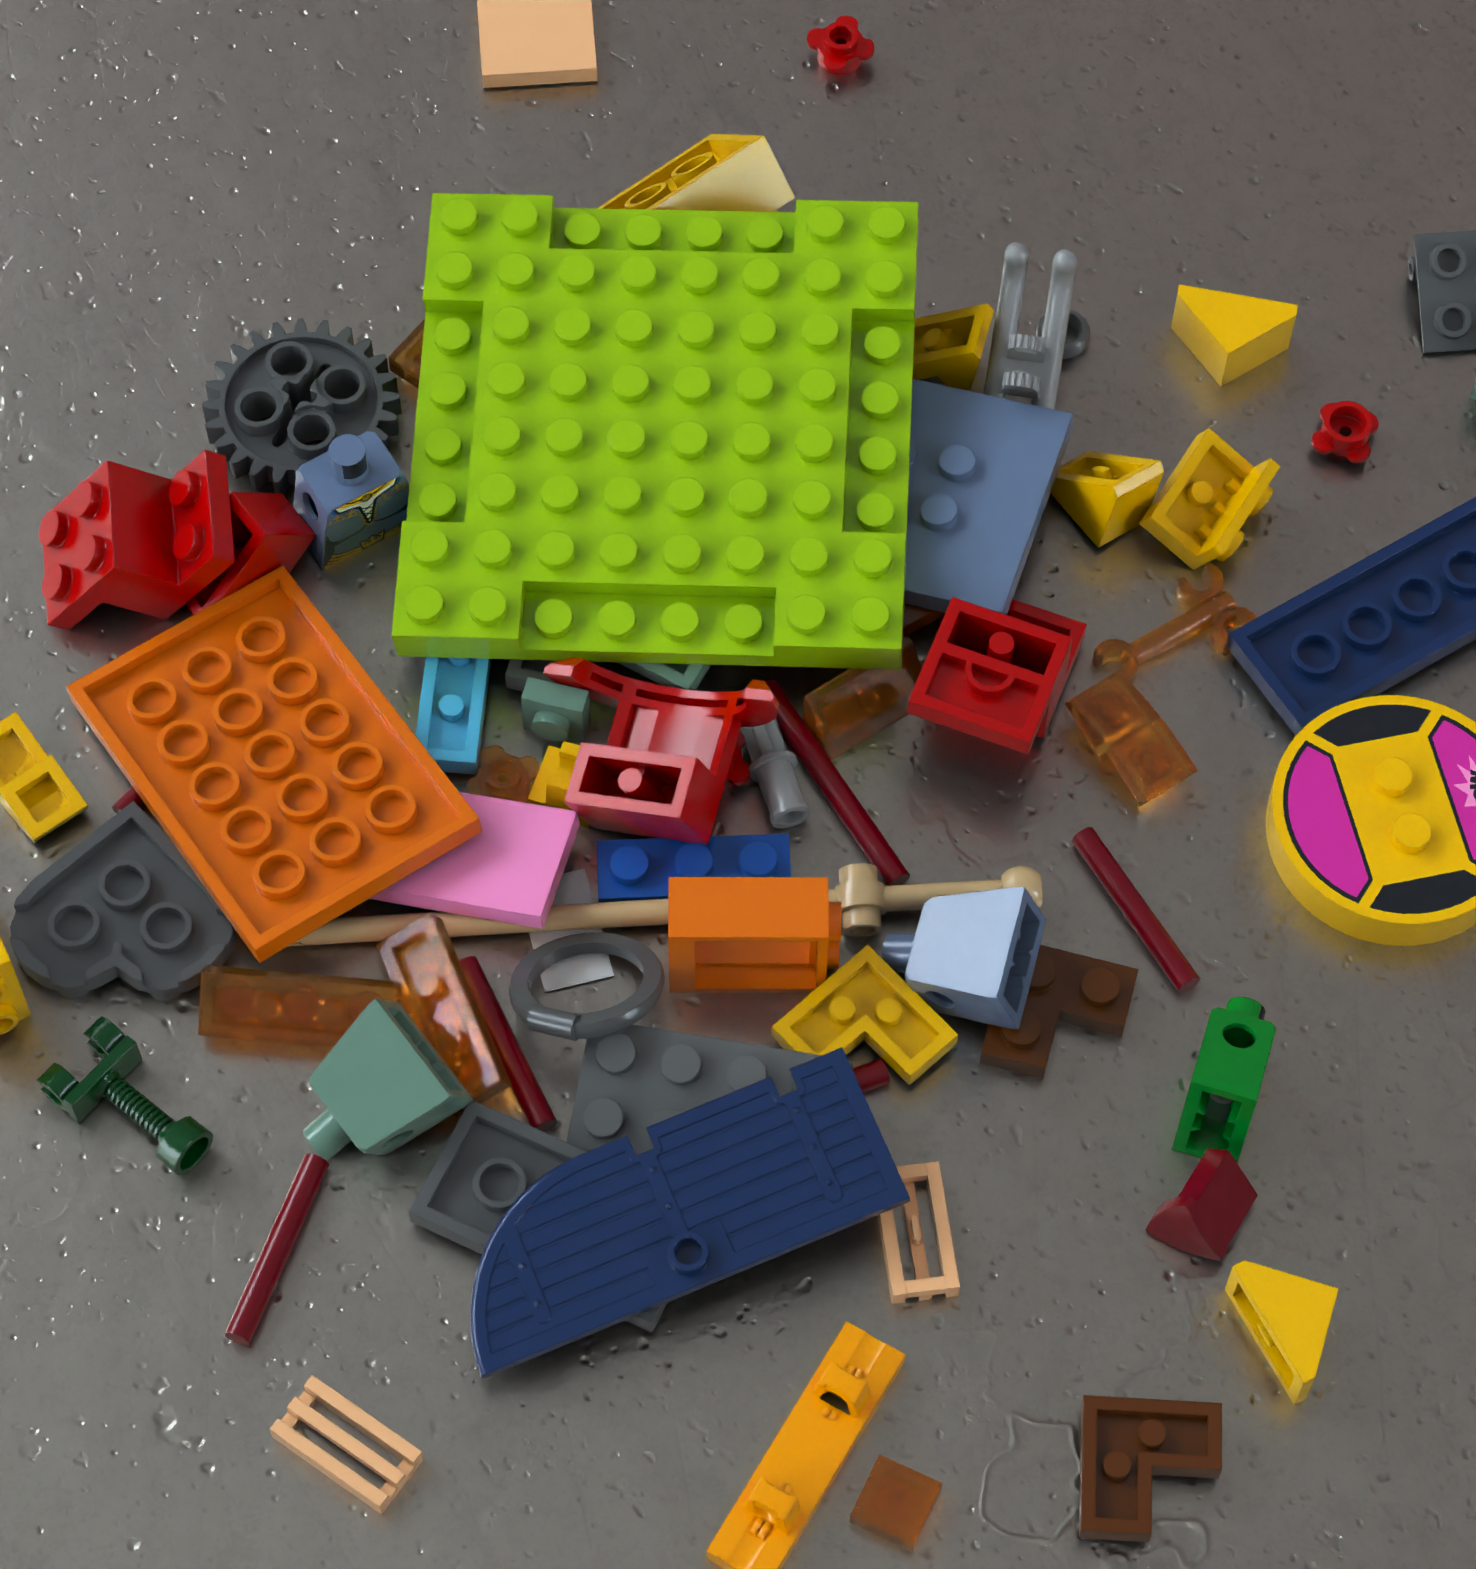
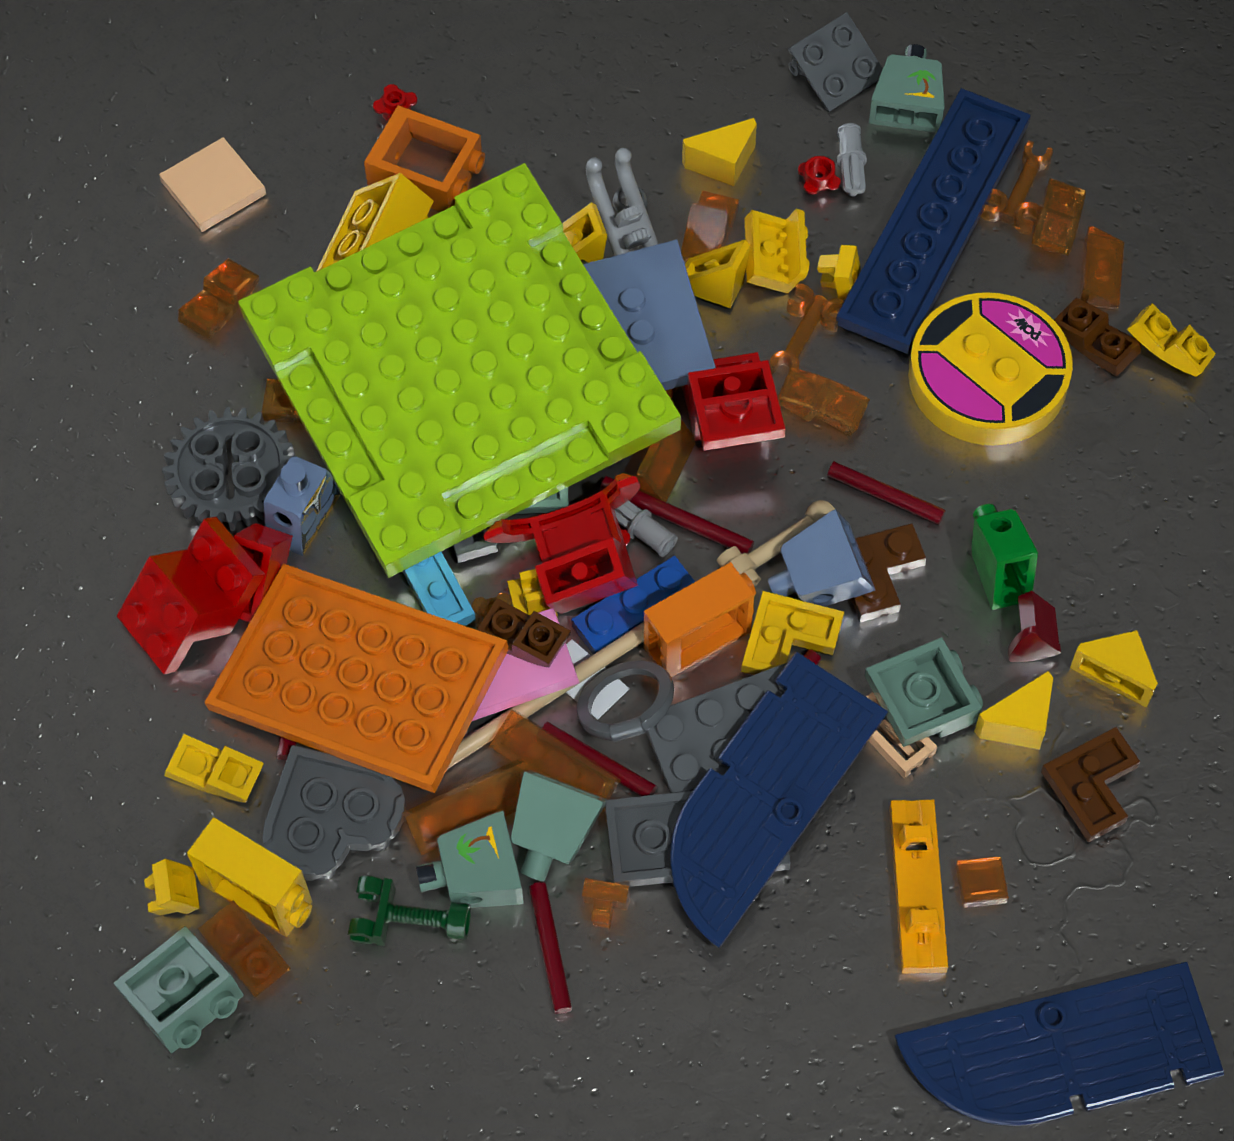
camera: 30 degrees left, 0 degrees up
light nougat tile [270,1375,424,1515] -> none
sand green plate [521,677,591,742] -> none
none -> clear orange slope [178,258,259,339]
none -> orange window [364,105,485,212]
none -> sand green torso [416,811,524,908]
none -> reddish brown slope [477,598,571,668]
none -> clear orange tile [582,878,631,929]
none -> clear orange slope [681,190,739,262]
none -> yellow tile [817,245,861,300]
none -> light grey axle [836,123,867,197]
none -> sand green plate [864,637,983,747]
none -> yellow slope [974,671,1053,750]

